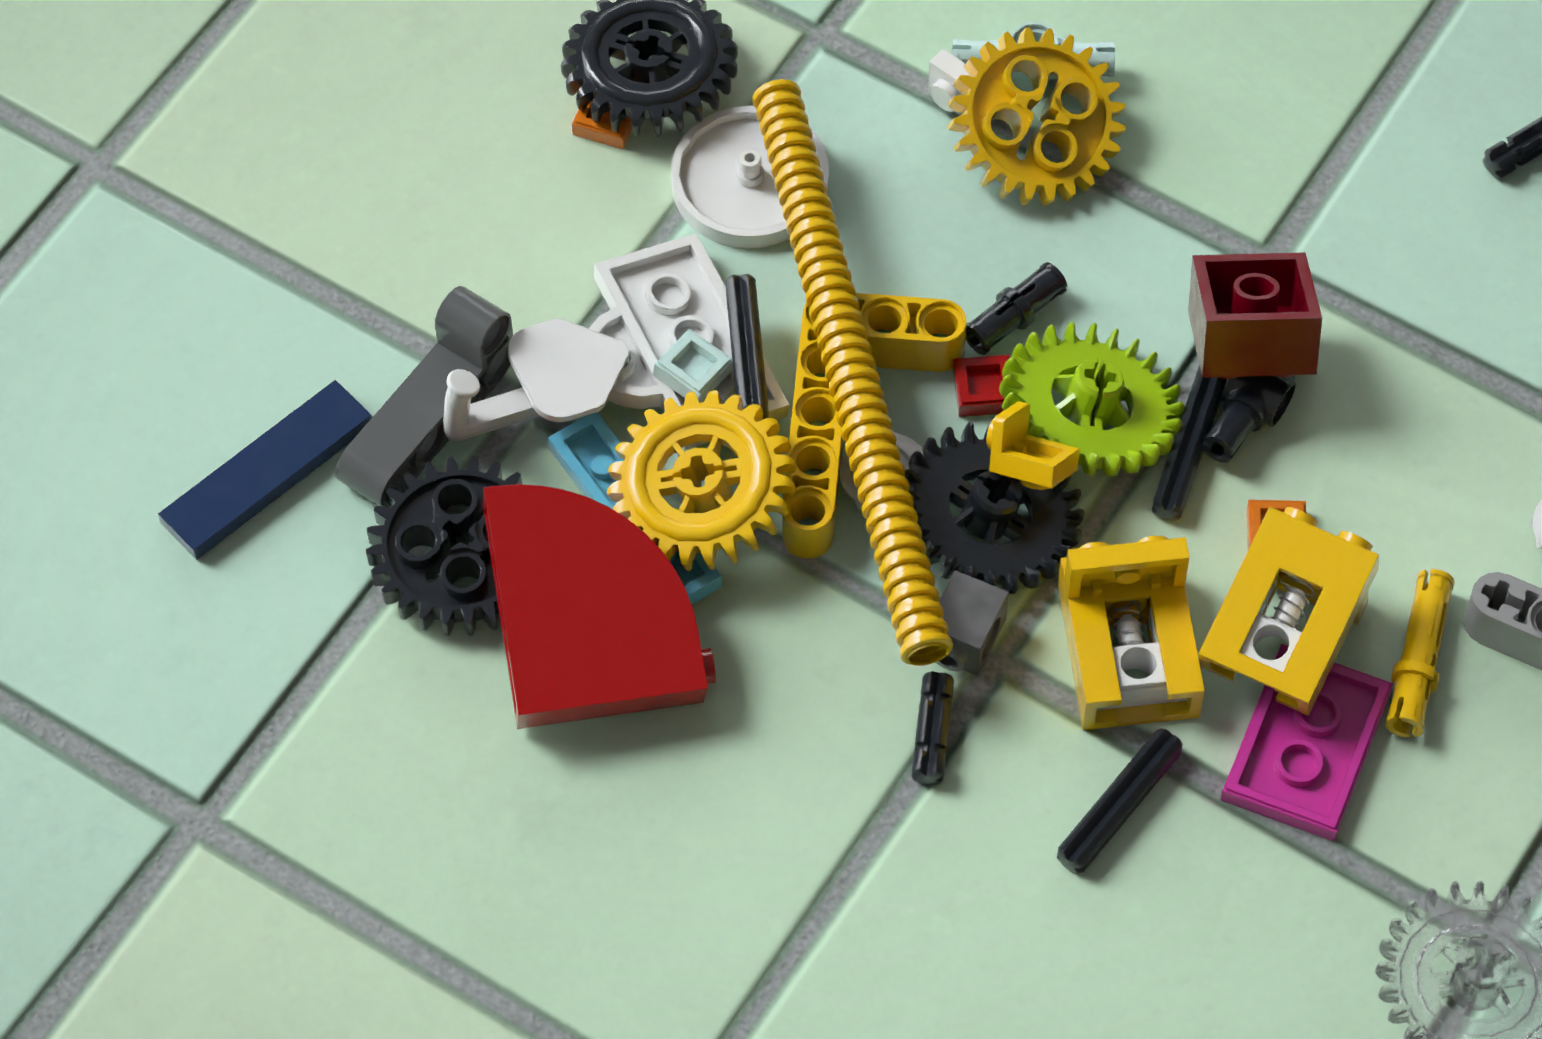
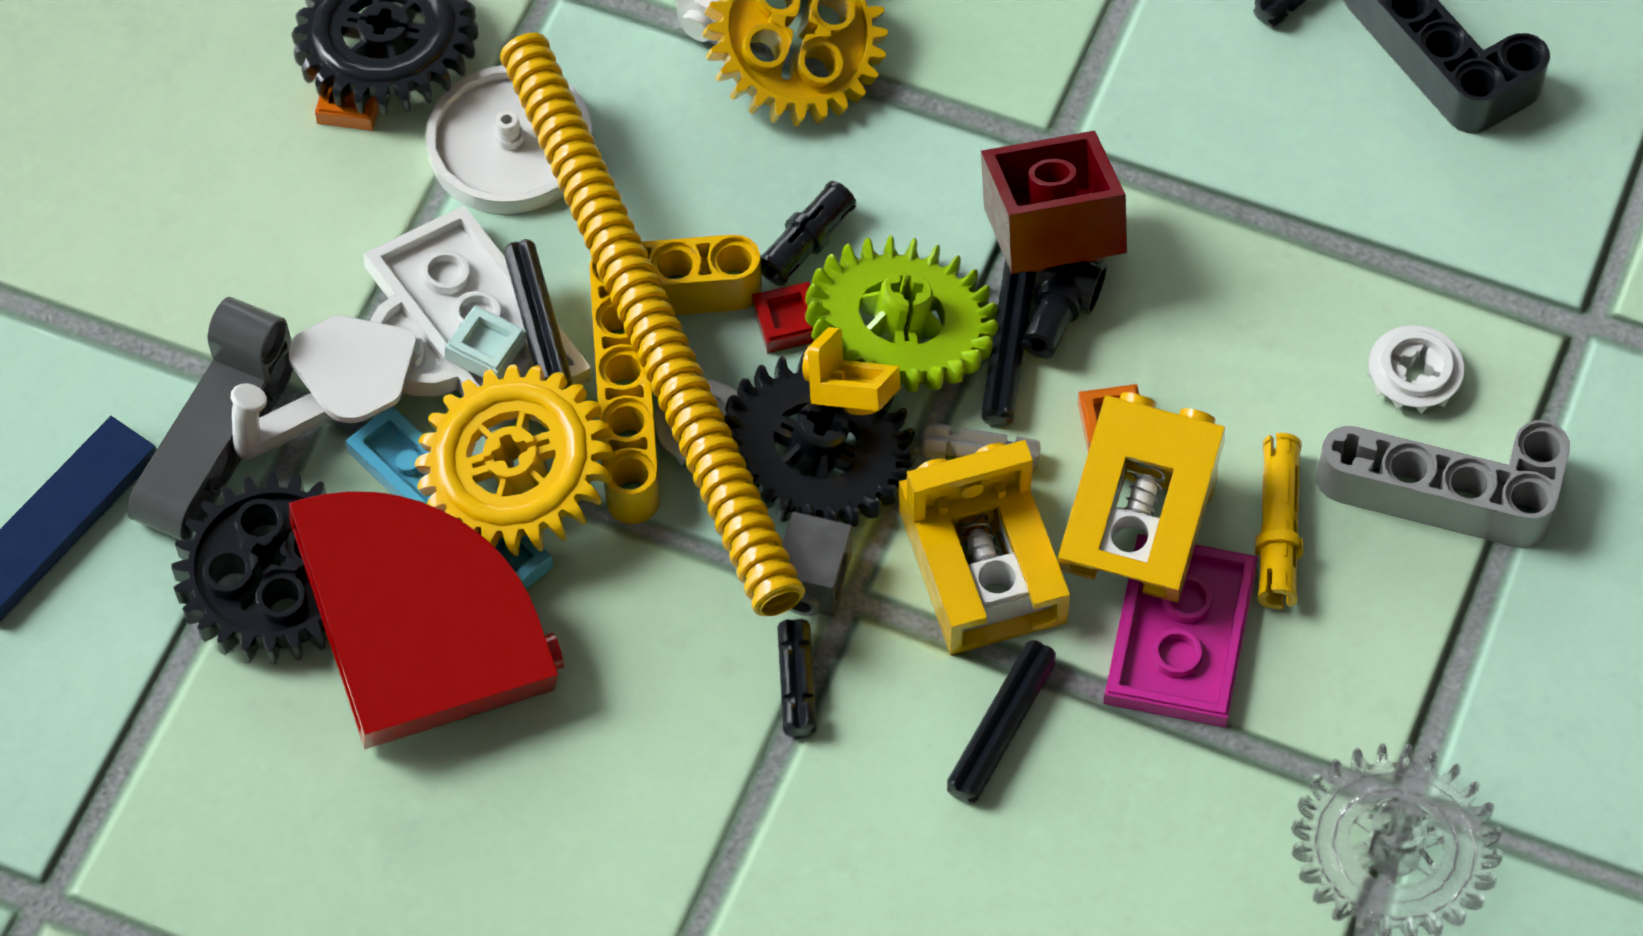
camera: 10 degrees left, 0 degrees up
none -> light grey axle [922,423,1041,474]

